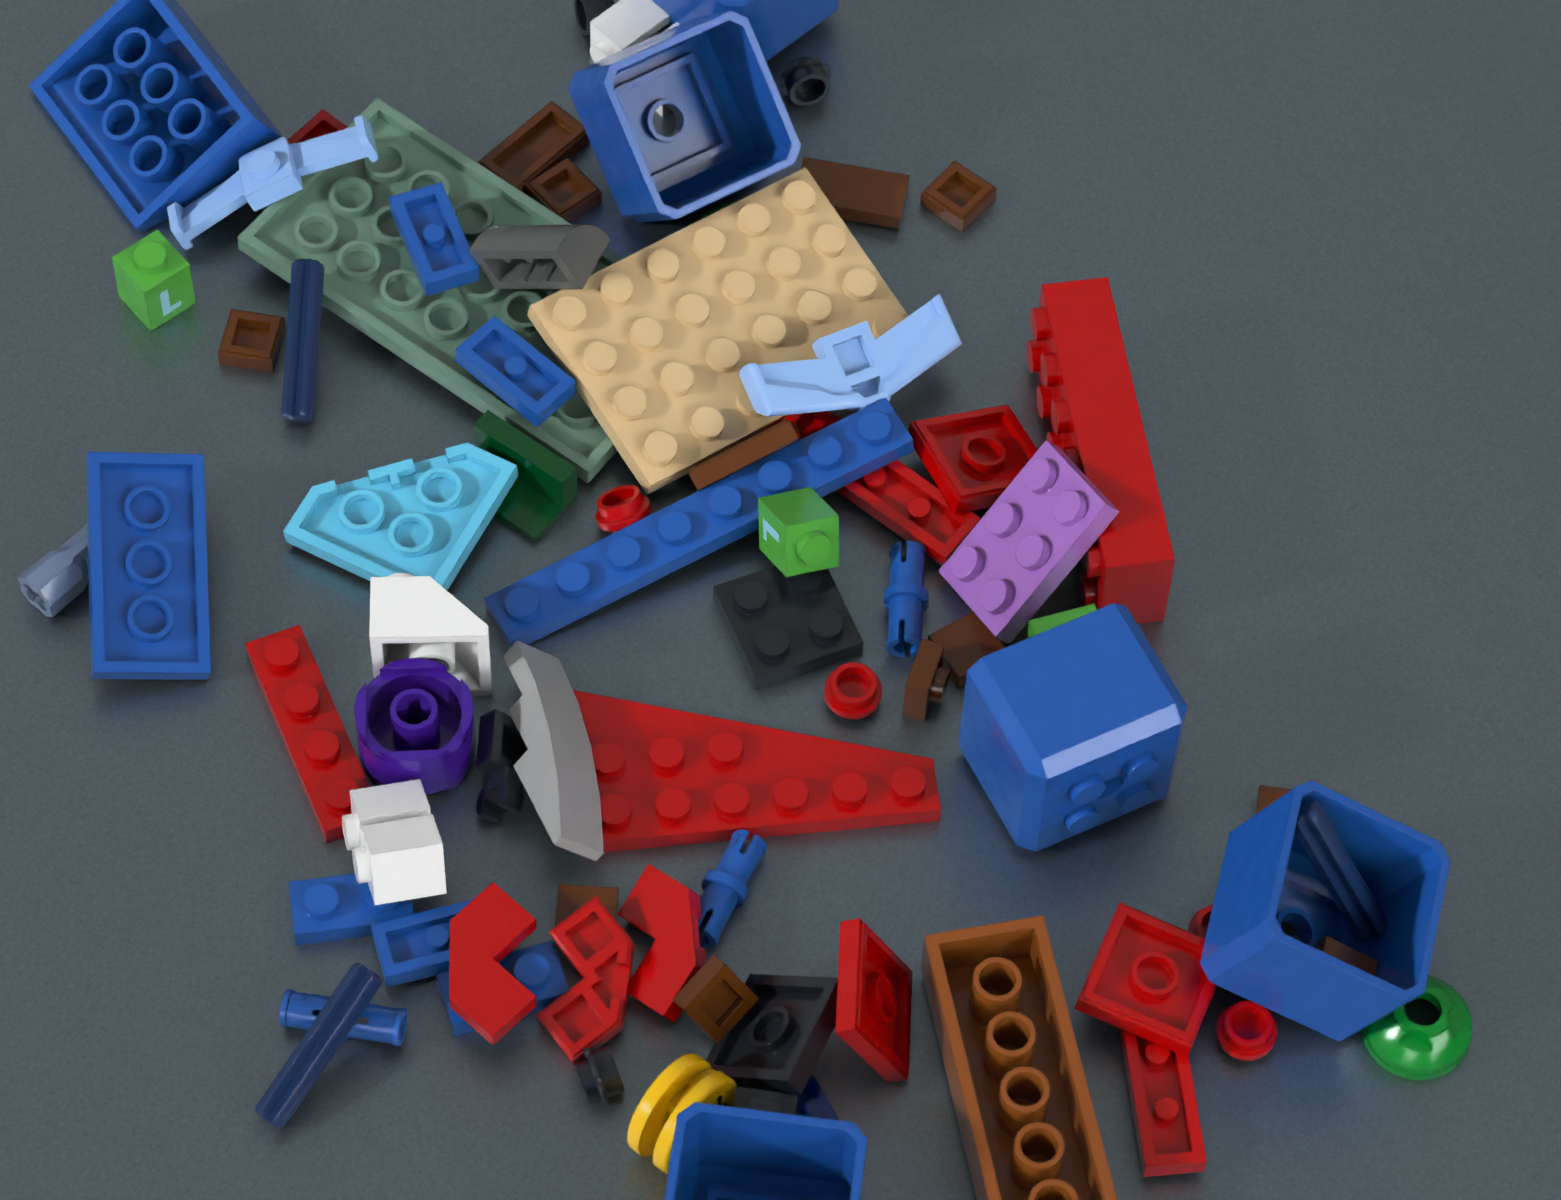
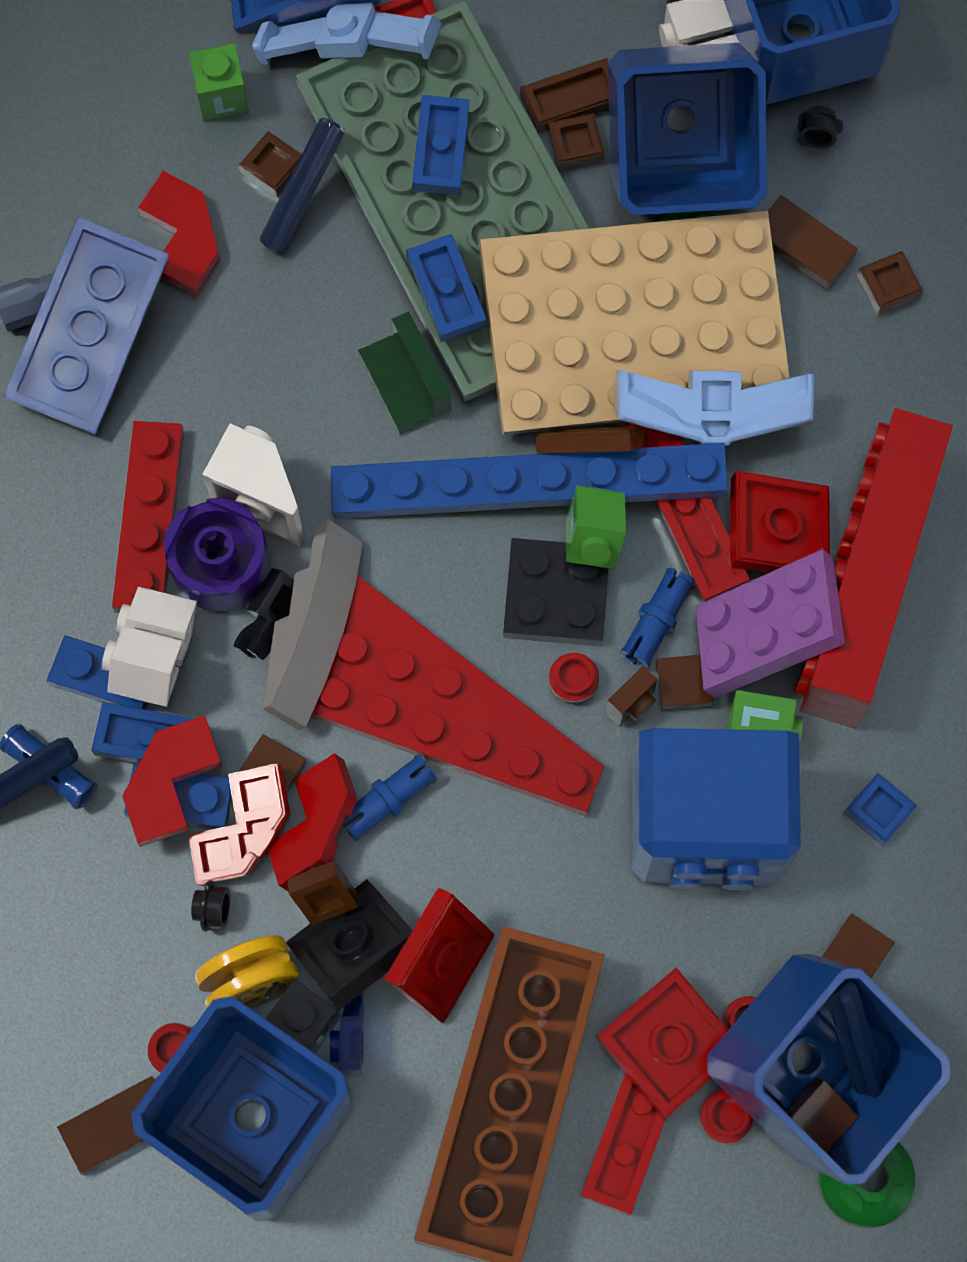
camera: 30 degrees right, 15 degrees up
medium azure plate [283,443,518,590] -> none
dark grey brick [469,225,610,289] -> none
red plate [595,485,652,533] -> none
none -> red tile [138,171,220,296]
none -> blue tile [843,773,918,846]

